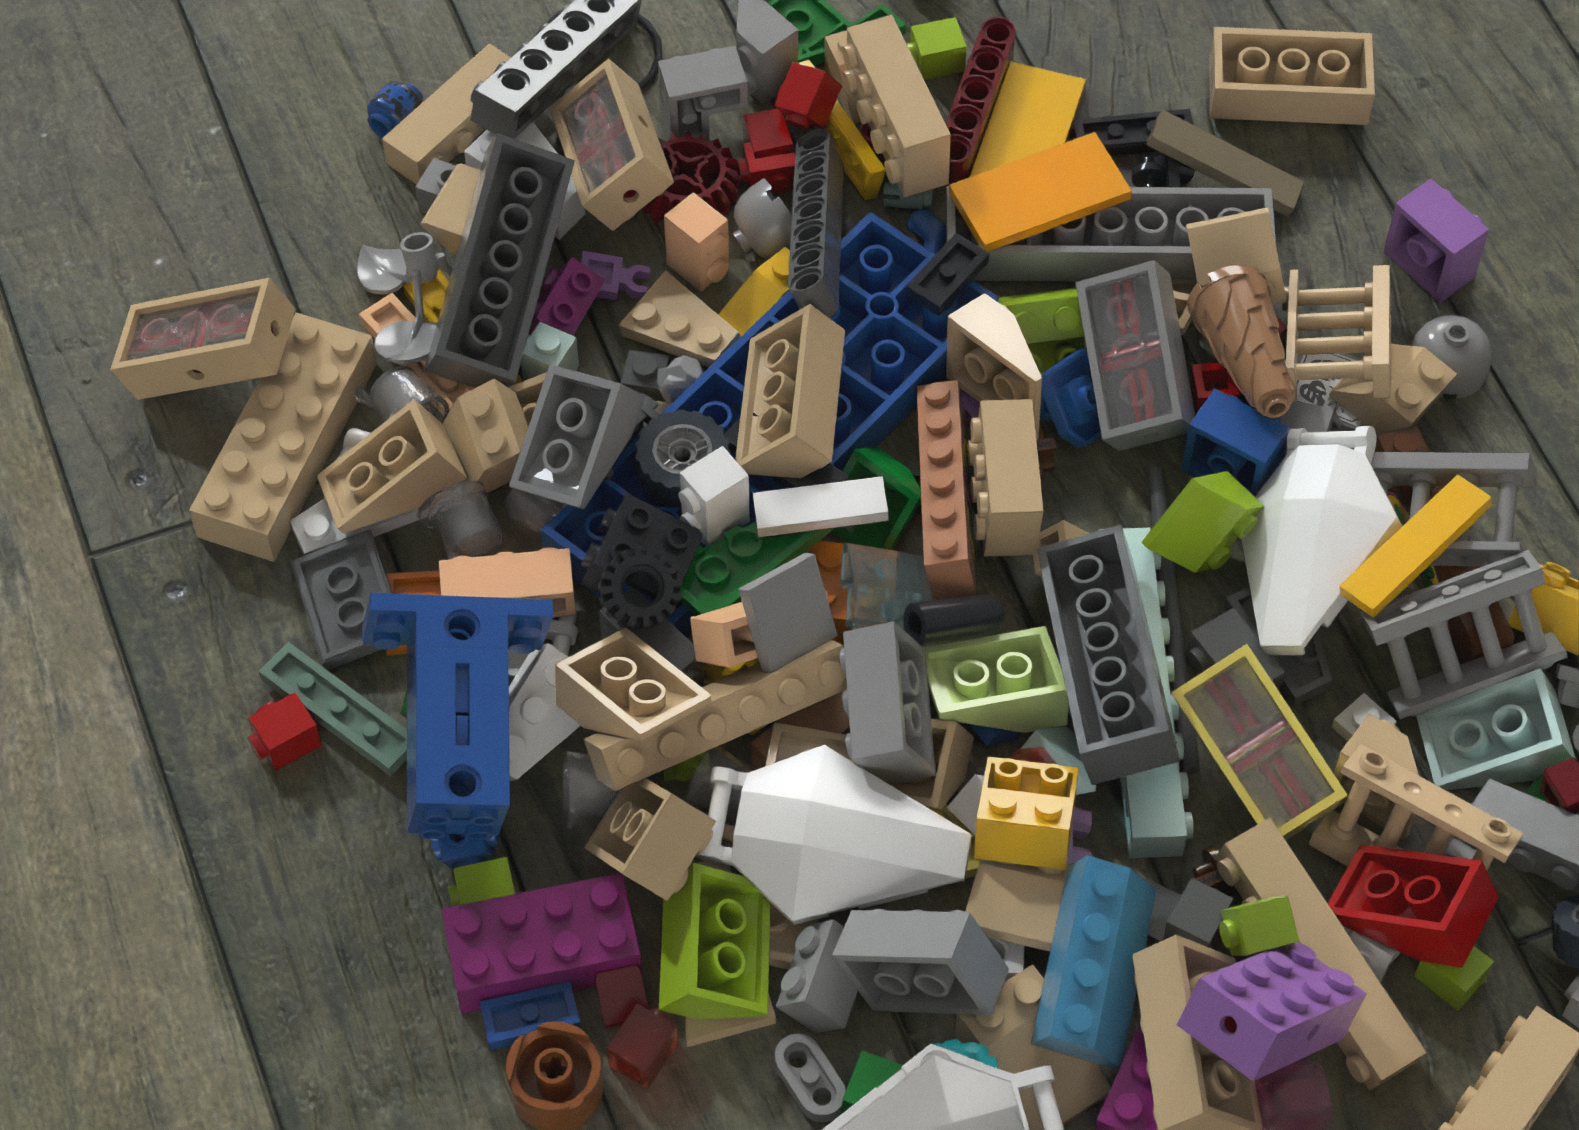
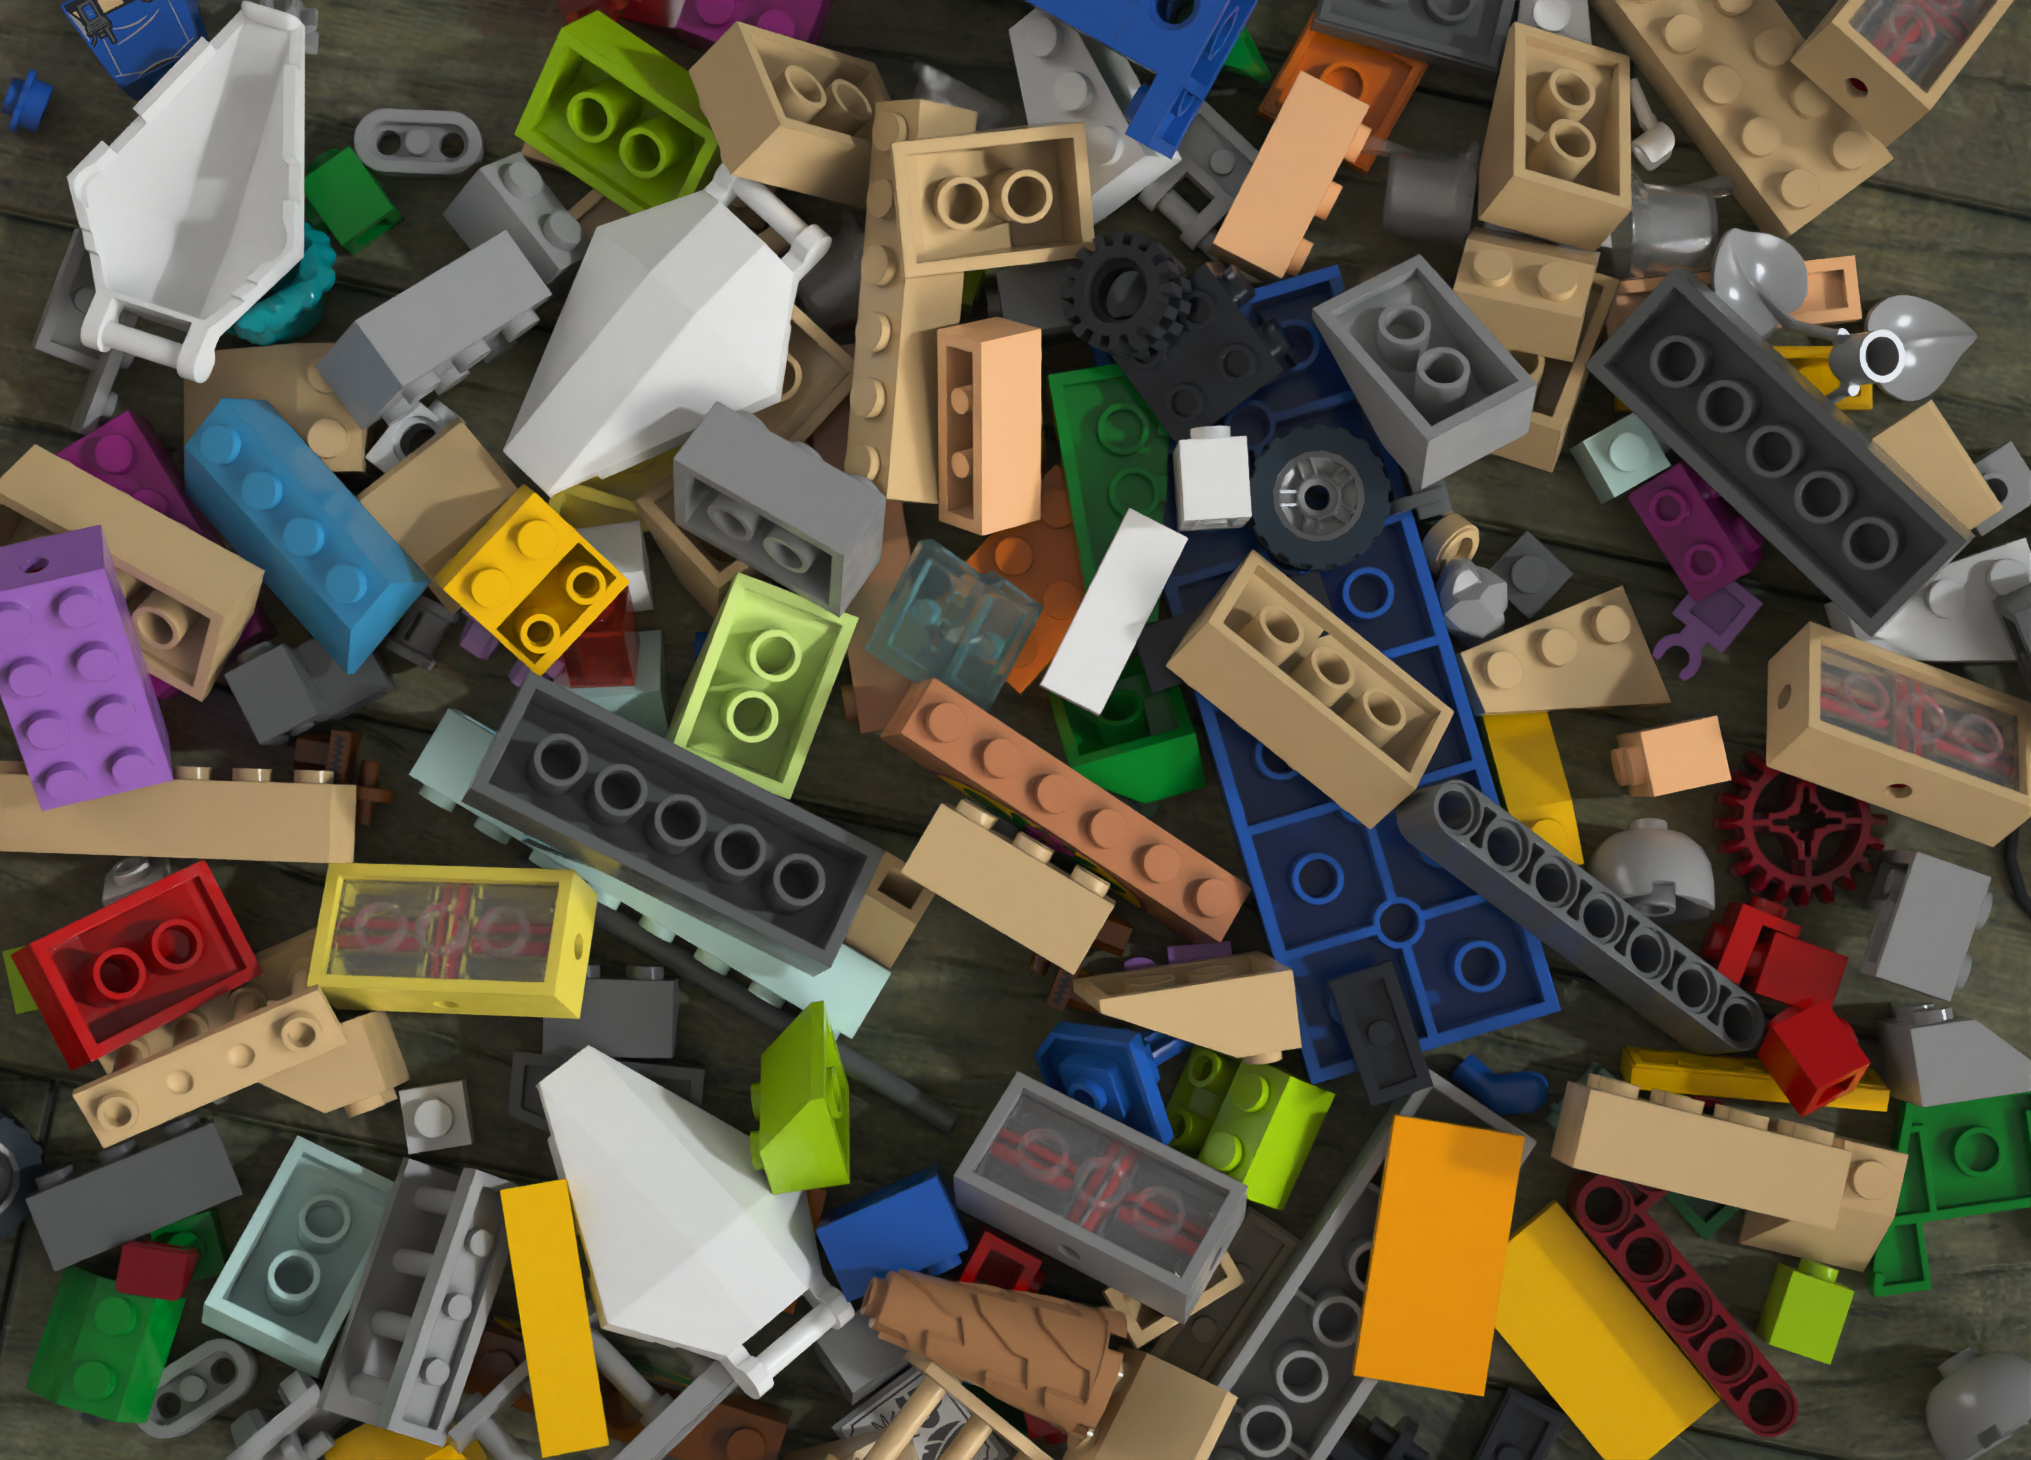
camera: 120 degrees right, 30 degrees up
light grey tile [738,553,838,673] -> none
black brick [903,592,1004,646] -> none
lime brick [1219,895,1300,956] -> none

